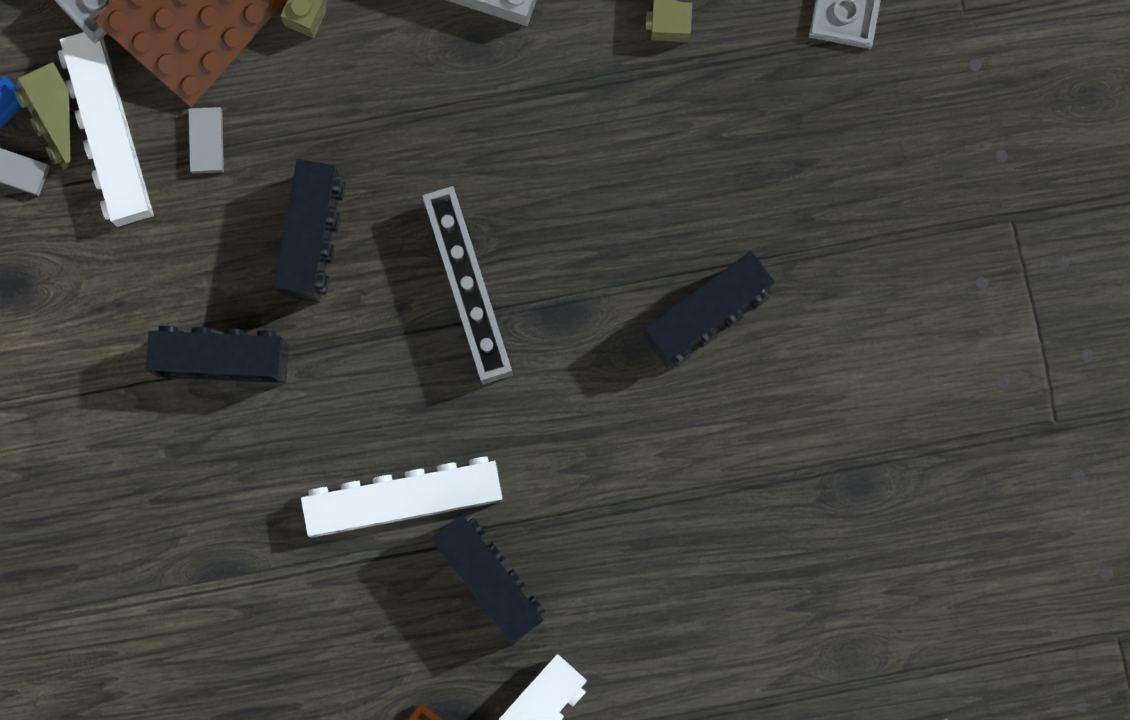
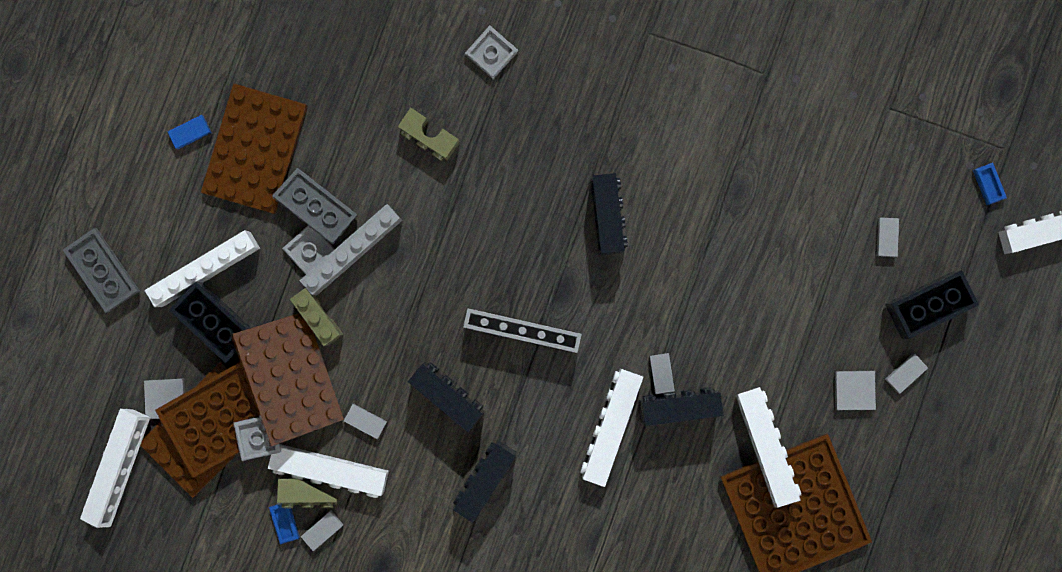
camera: 60 degrees left, 5 degrees up
none -> light grey tile [649,353,675,394]

